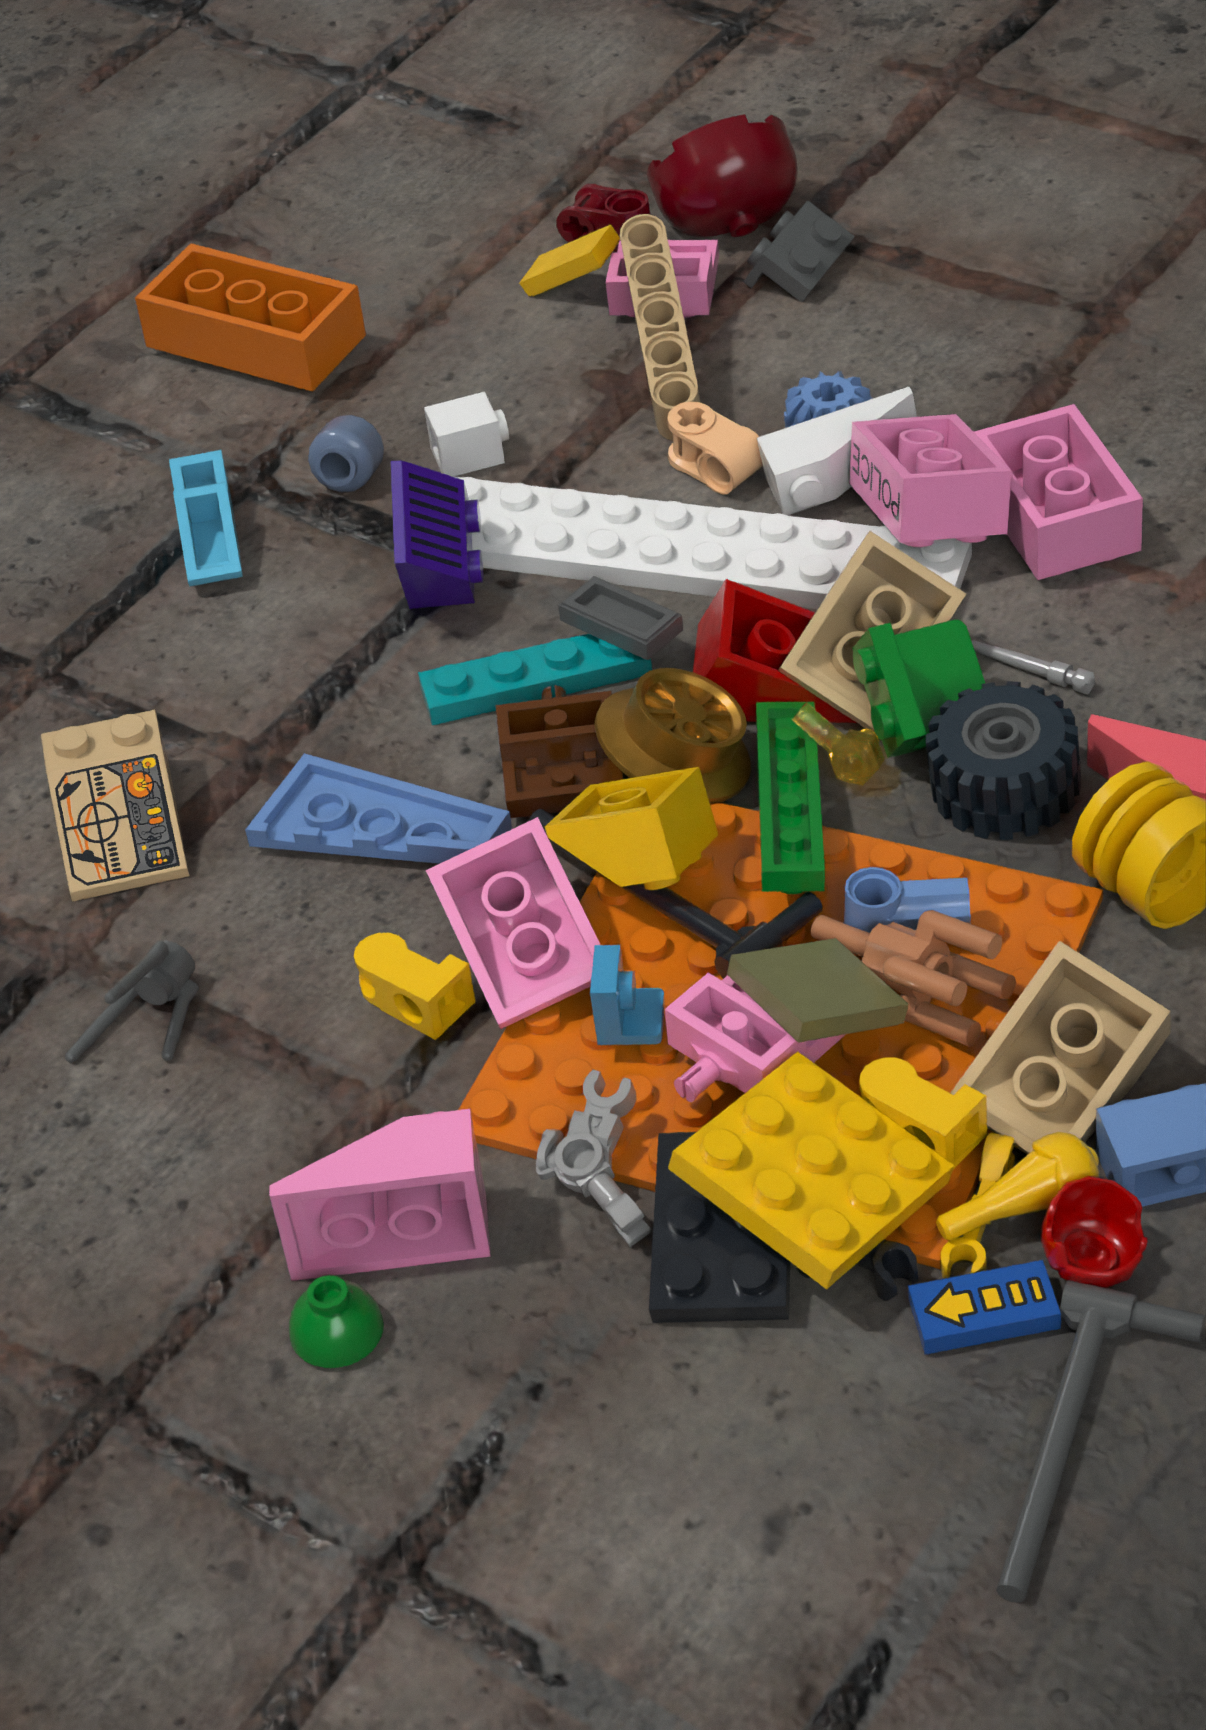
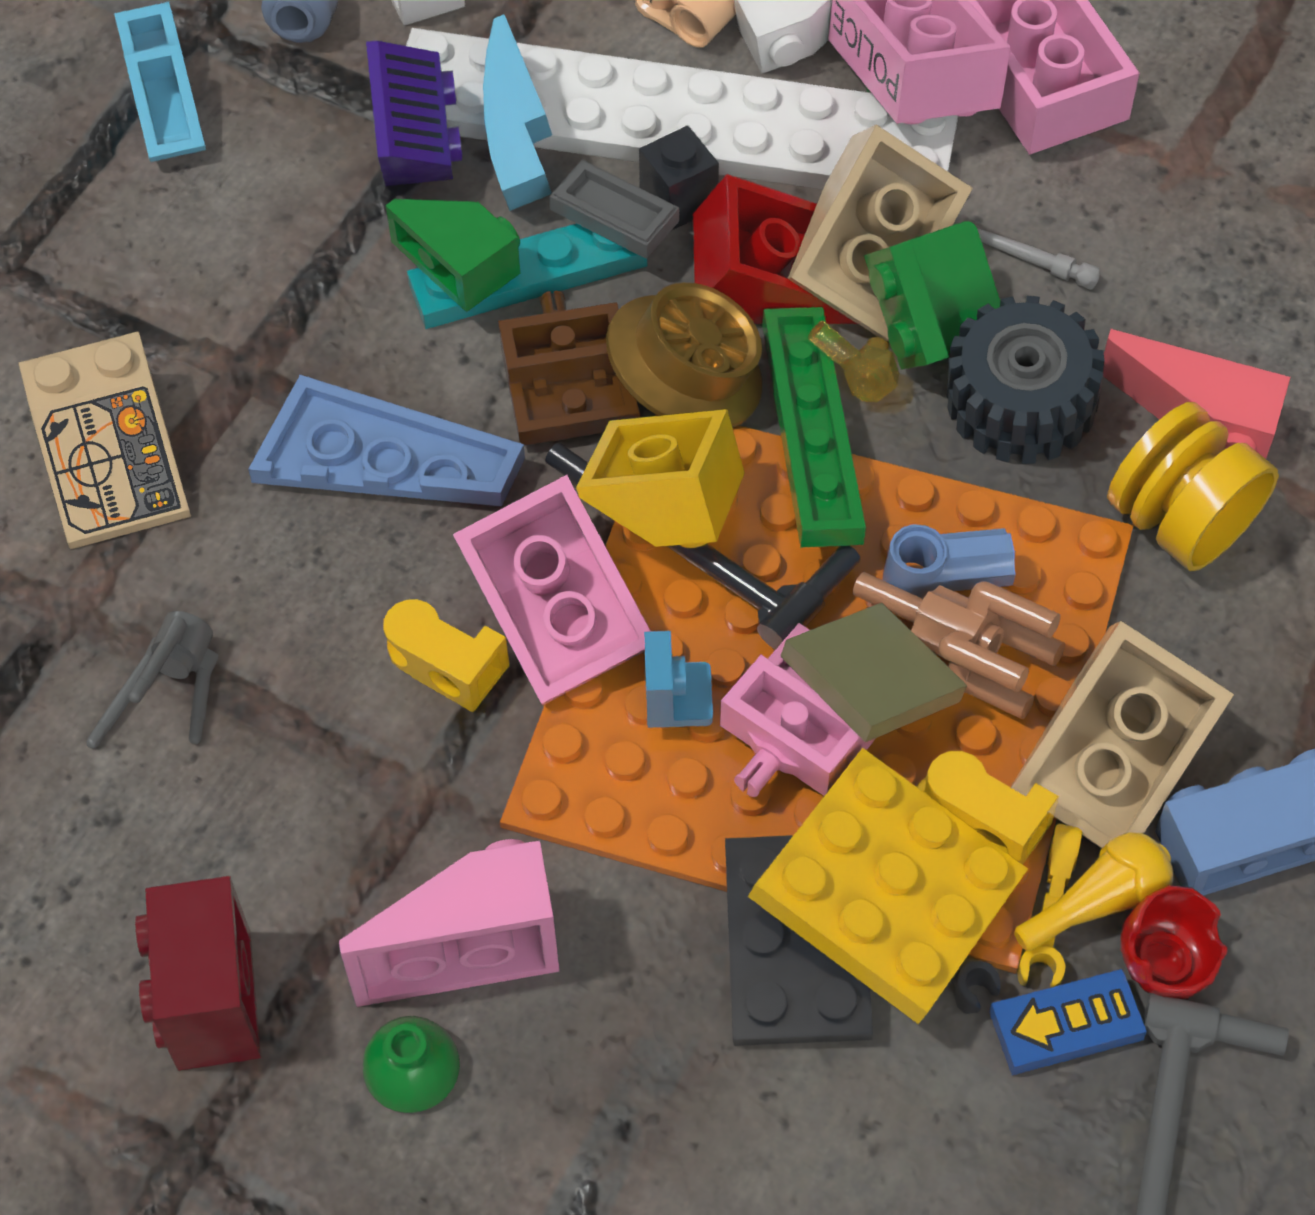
camera: 10 degrees left, 15 degrees up
light grey piece [536,1070,652,1247] -> none
none -> dark red brick [135,876,261,1071]
none -> green slope [385,199,521,312]
none -> medium azure slope [483,14,553,211]
none -> black brick [639,125,719,231]

